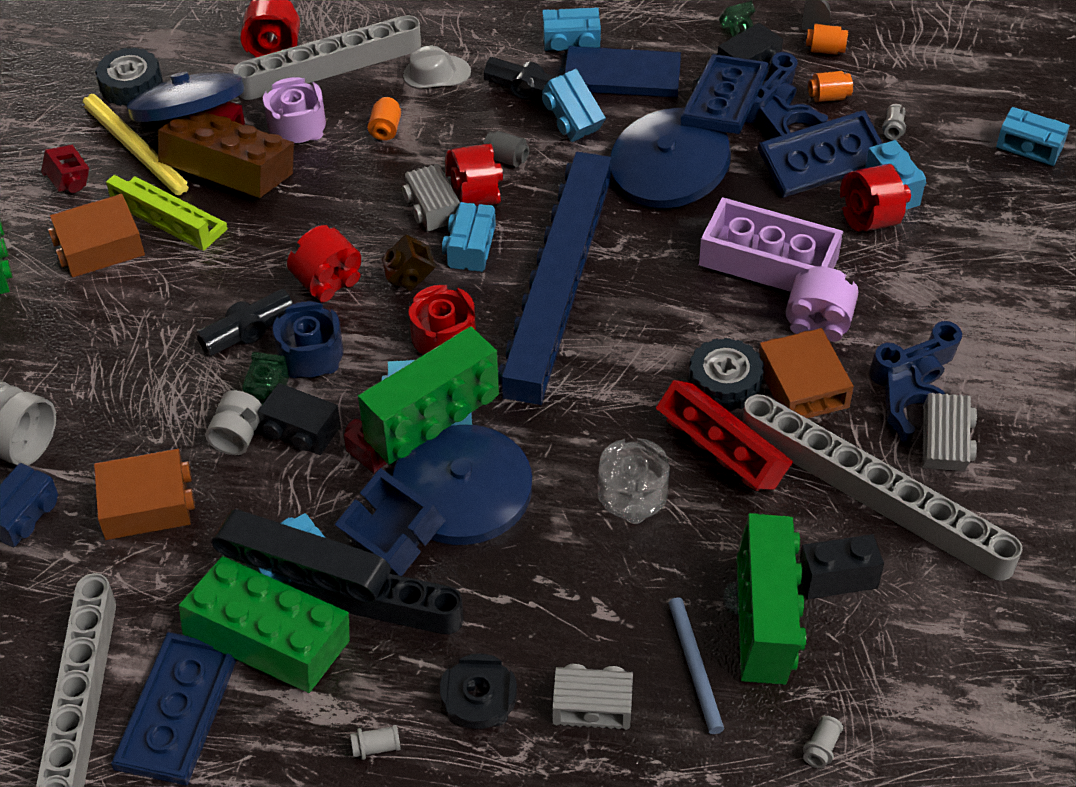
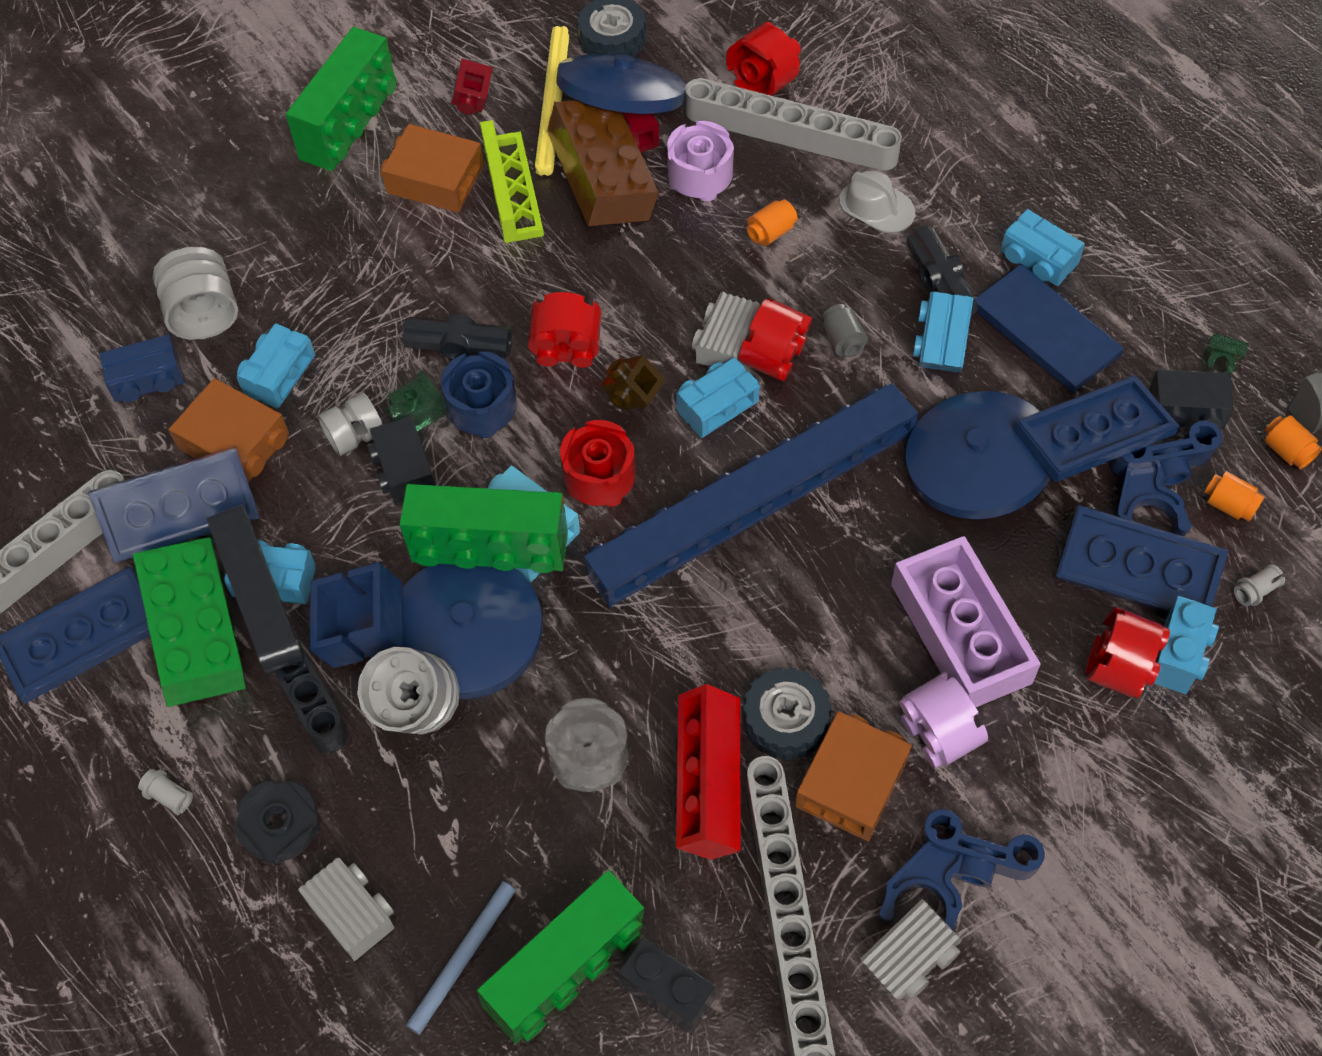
camera: 45 degrees right, 10 degrees up
none -> dark blue tile [88,446,260,563]
none -> dark azure brick [237,323,315,409]
none -> light grey wheel [357,647,460,735]

